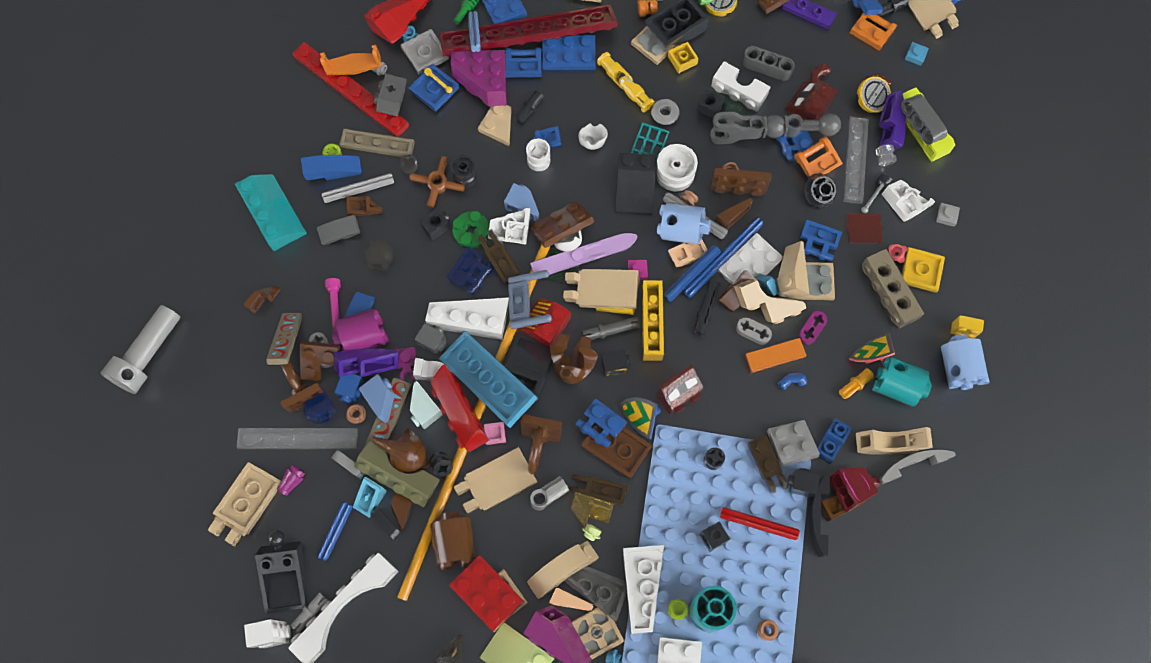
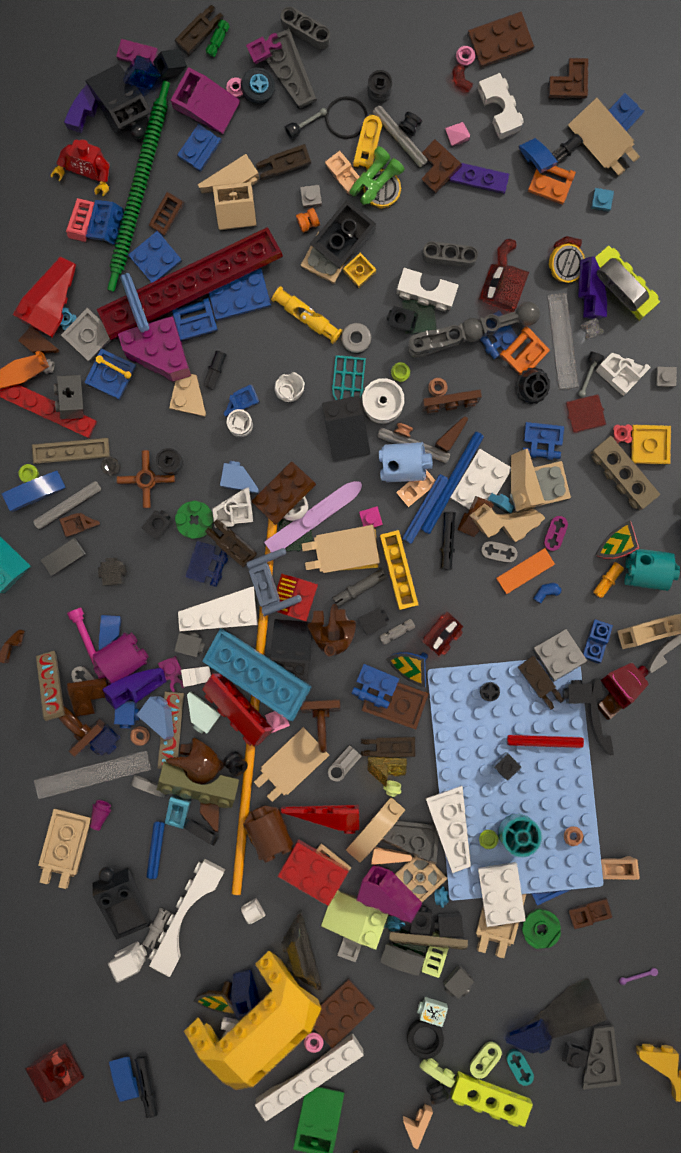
camera: 15 degrees left, 15 degrees up
none -> reddish brown slope [18,326,60,353]
none -> white leg [241,898,266,924]
none -> red wedge [281,805,359,834]
none -> light grey axle [379,619,415,645]
none -> lime plate [391,362,410,382]

